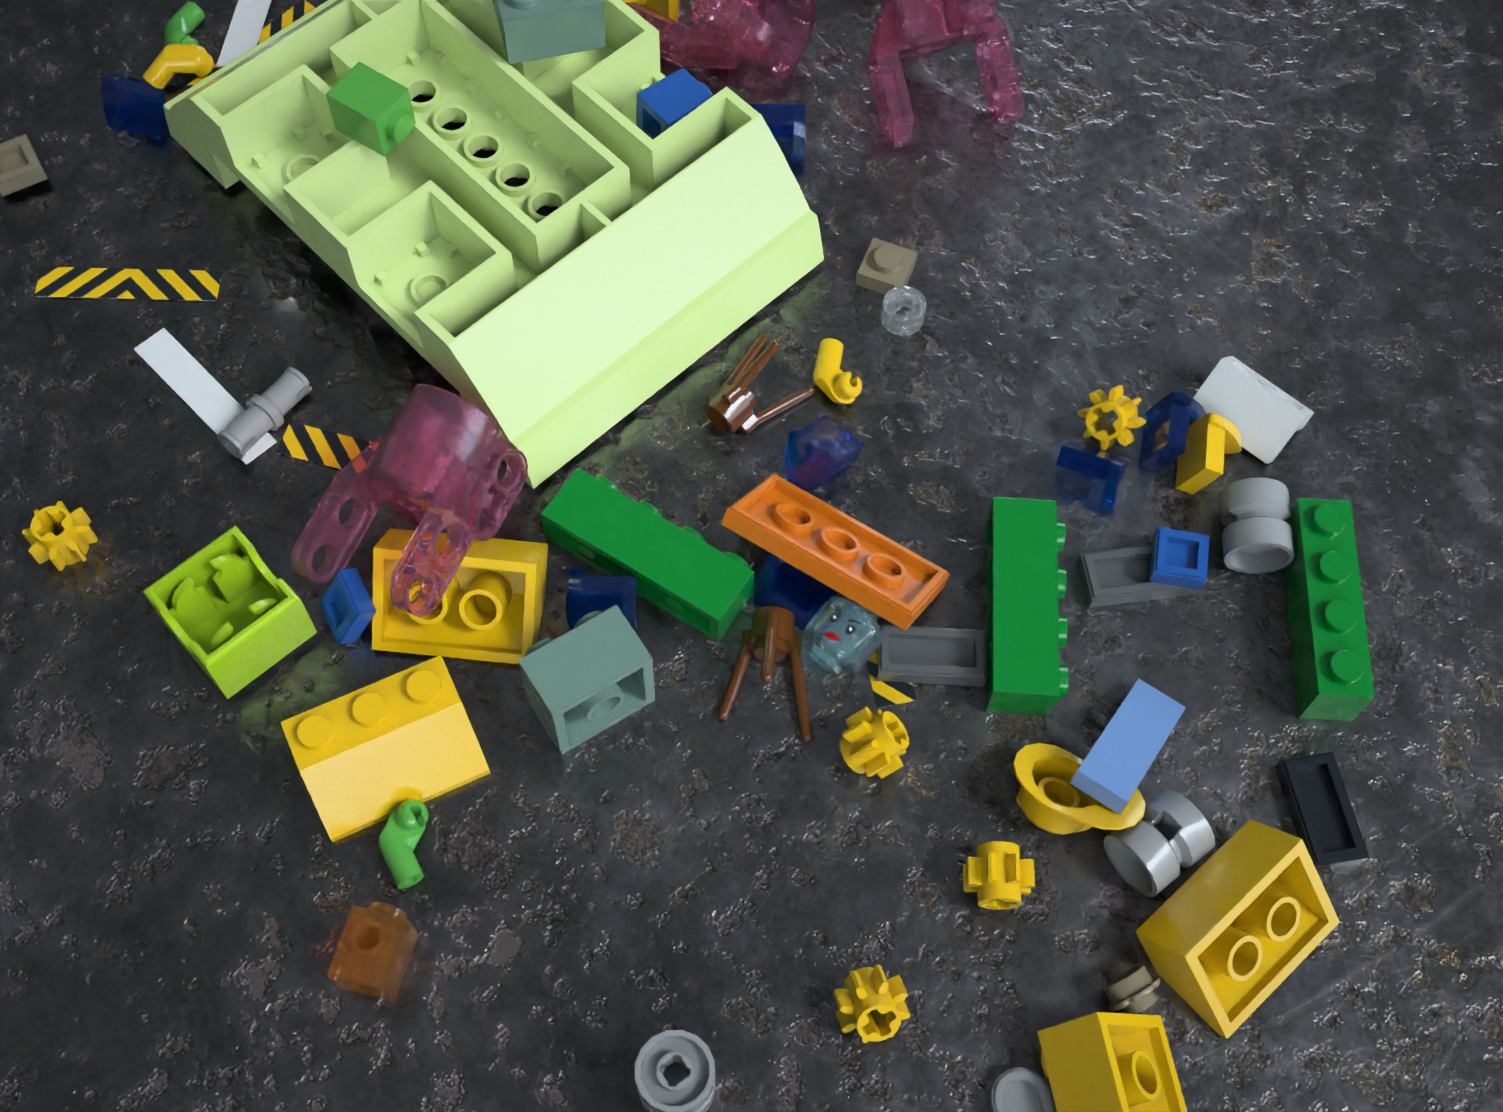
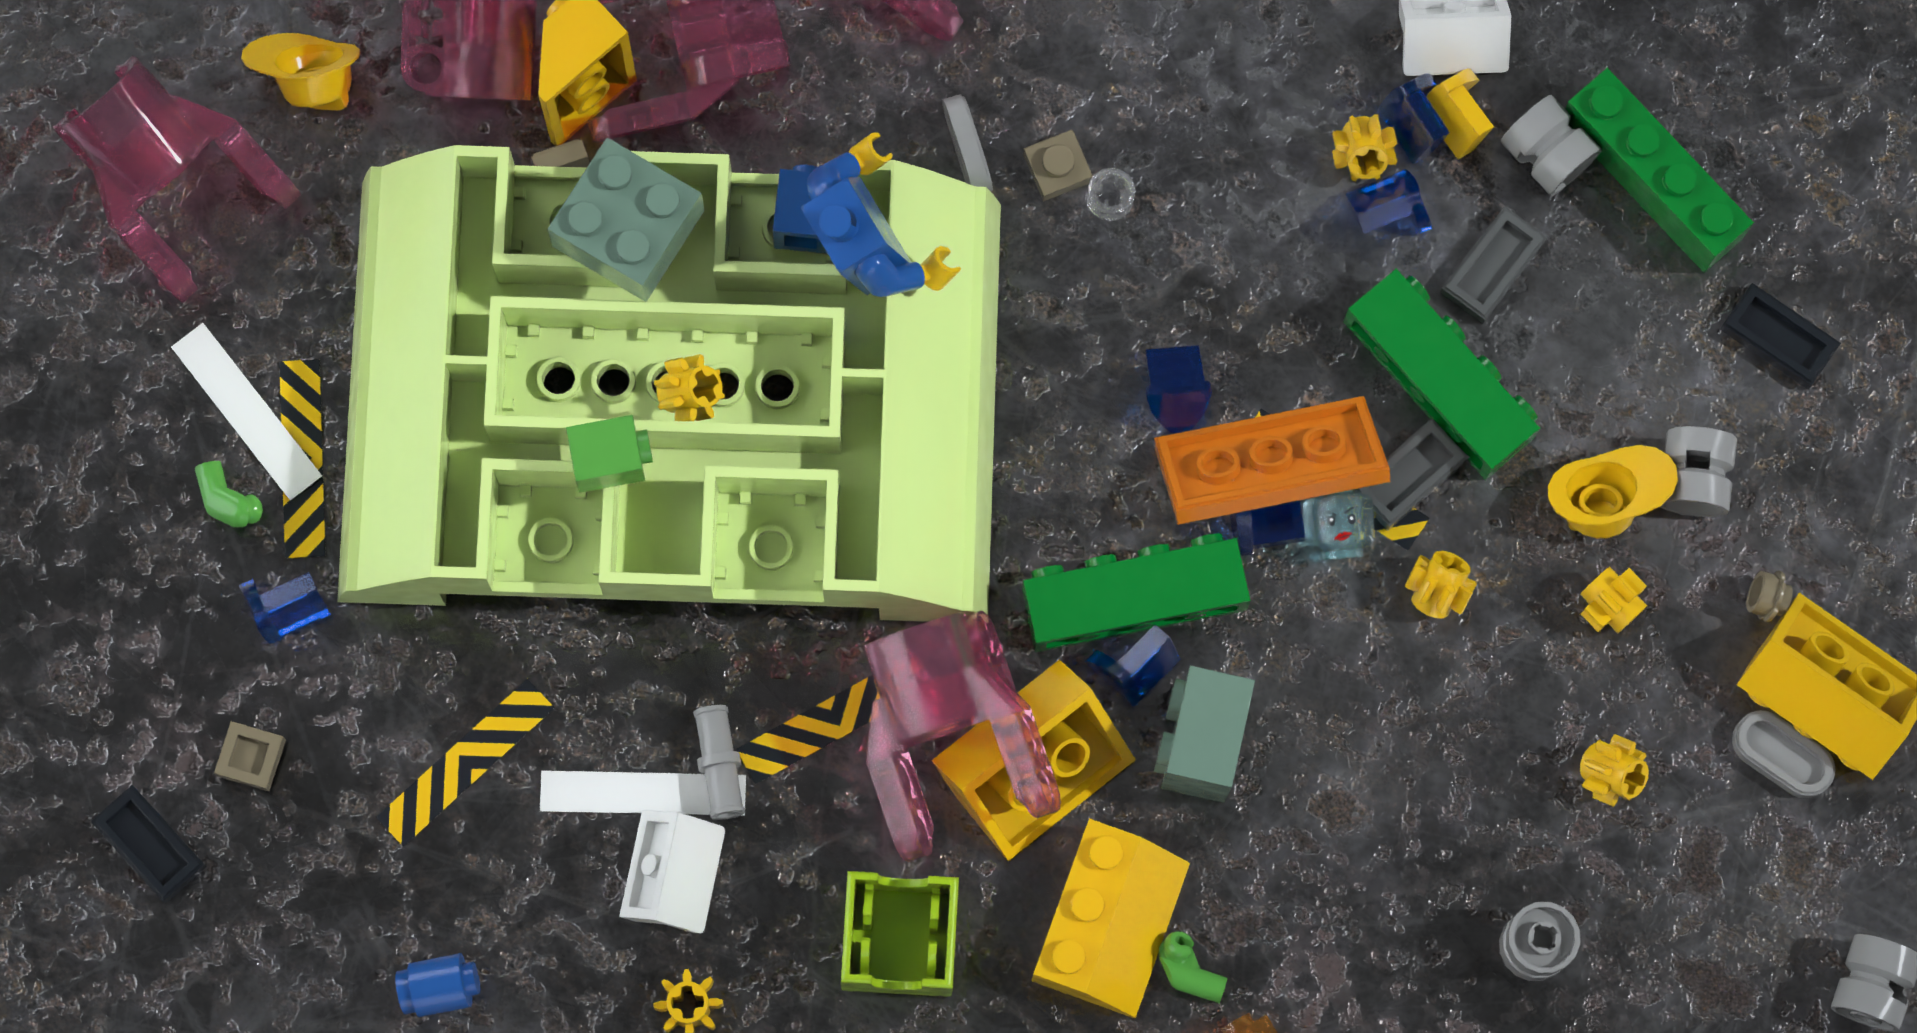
camera: 45 degrees left, 15 degrees up
yellow arm [142,44,214,91] -> none
blue tile [319,568,376,645] -> none
reddish brown plant [704,333,816,435] -> none
reddish brown plant [718,606,812,742] -> none
clear blue tile [749,104,806,163] -> none
yellow arm [813,338,862,404] -> none
medium blue tile [1070,678,1186,815] -> none
yellow slope [1135,819,1340,1039] -> none
blue tile [1149,527,1210,590] -> none
none -> white panel [619,810,725,934]
none -> yellow gear [654,354,725,421]
none -> blue torso [801,132,961,297]
none -> light grey tile [942,94,993,191]

